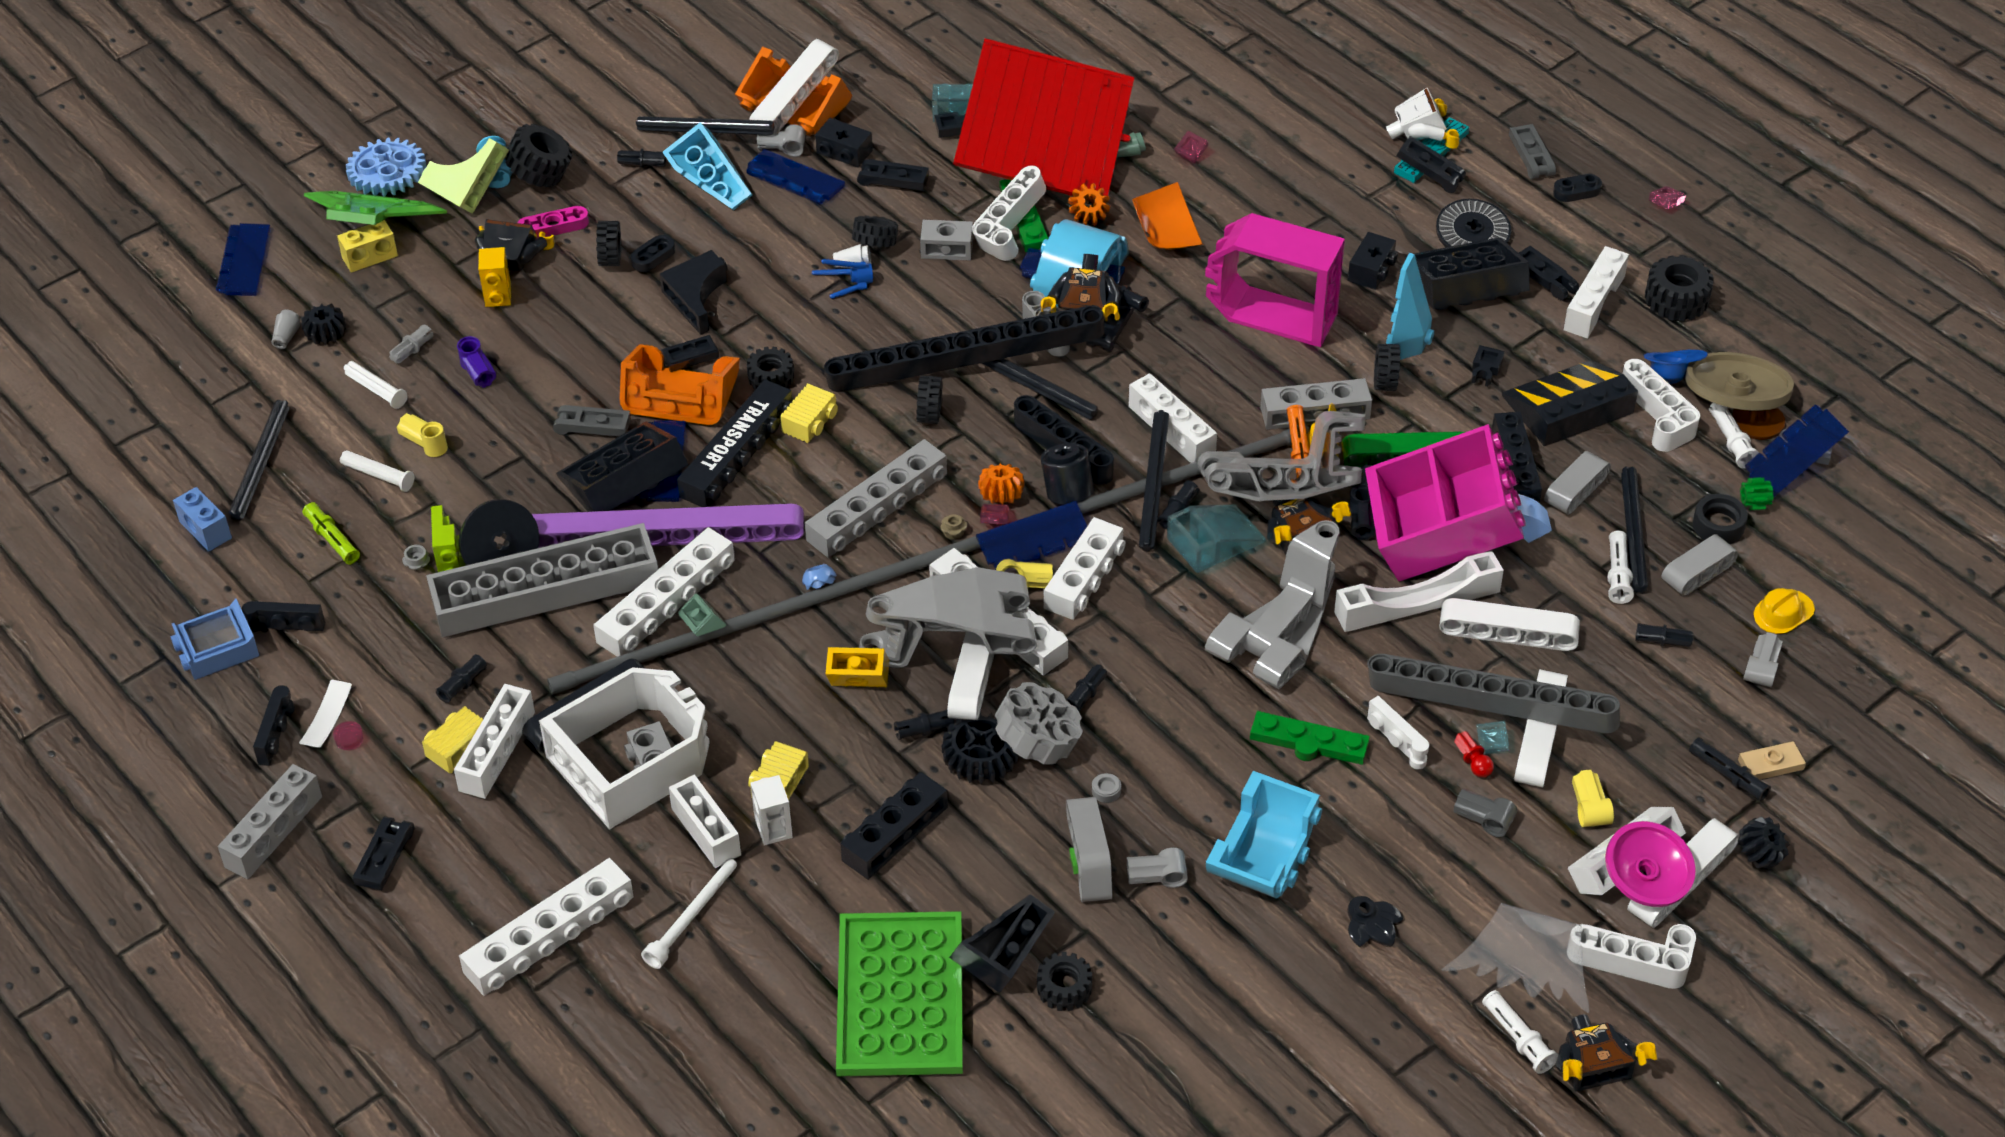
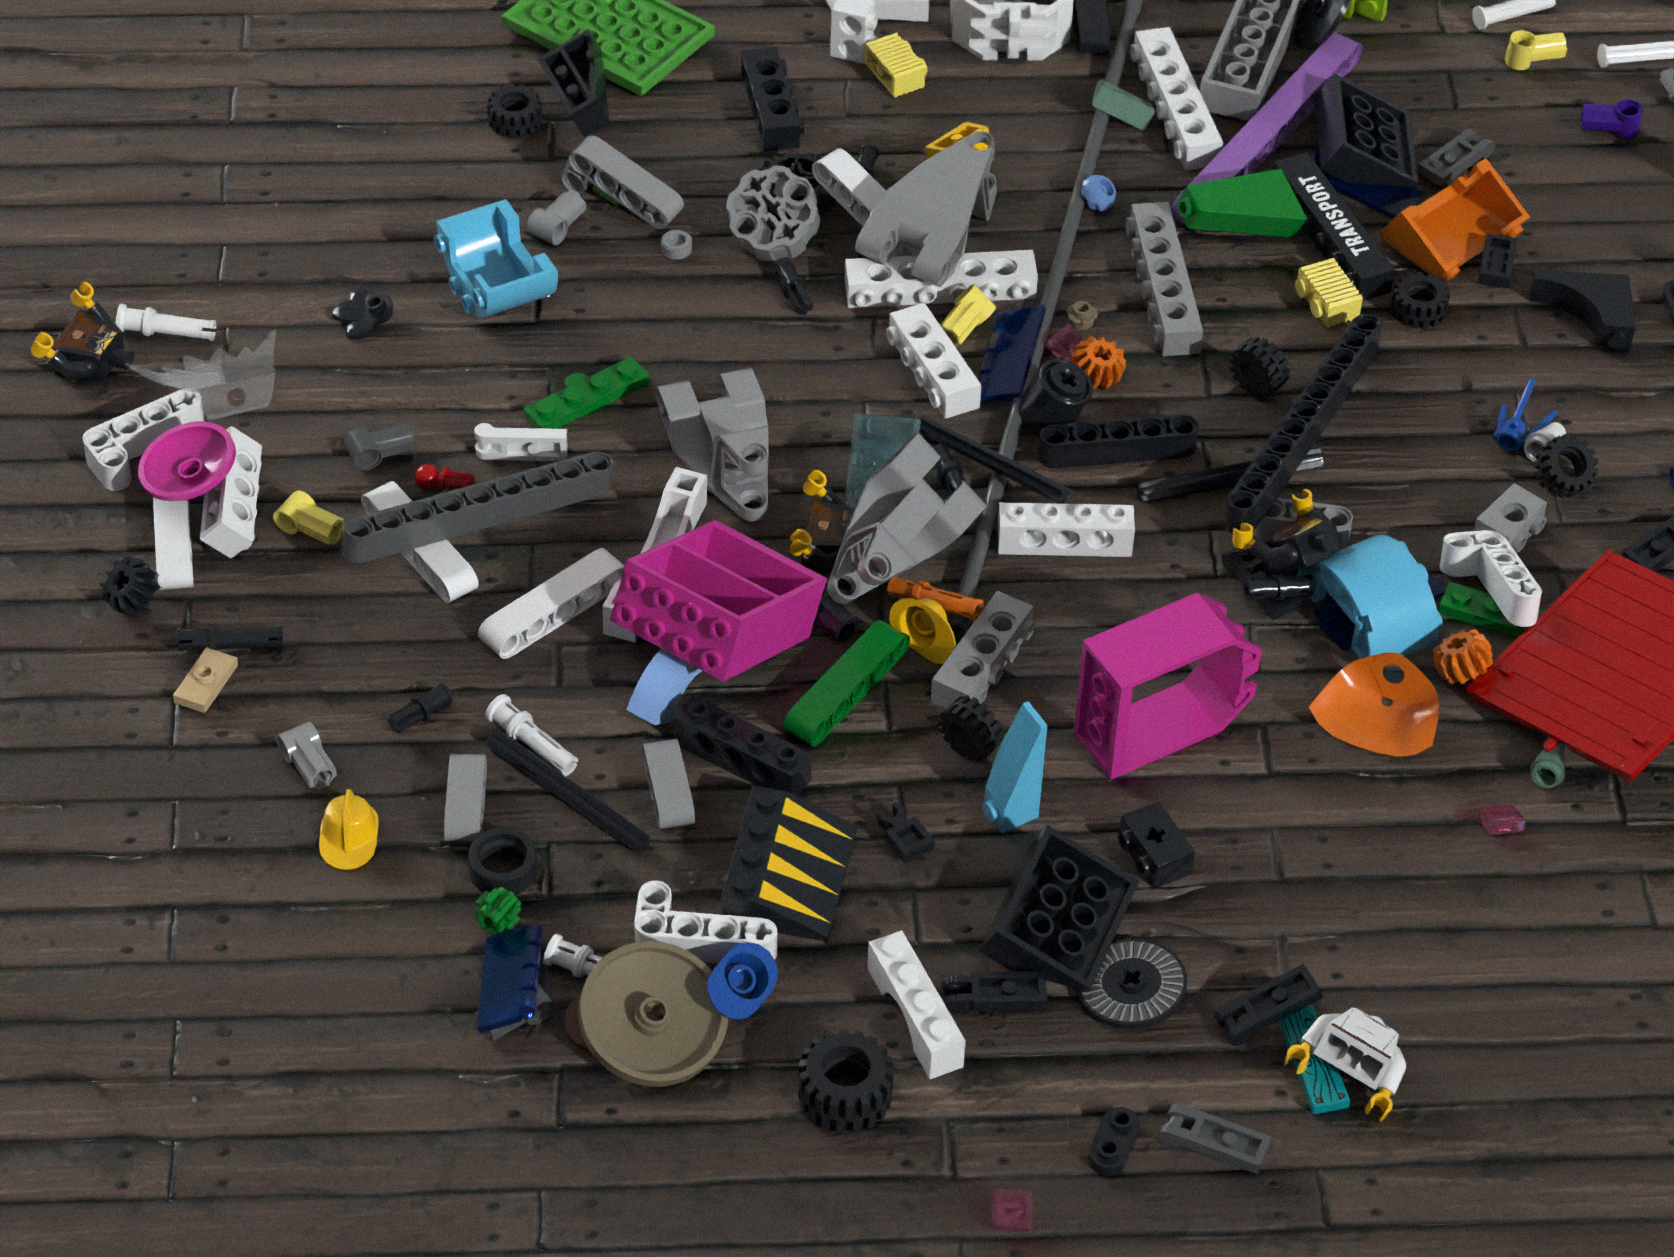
camera: 125 degrees right, 0 degrees up
none -> green slope [1176,169,1307,237]

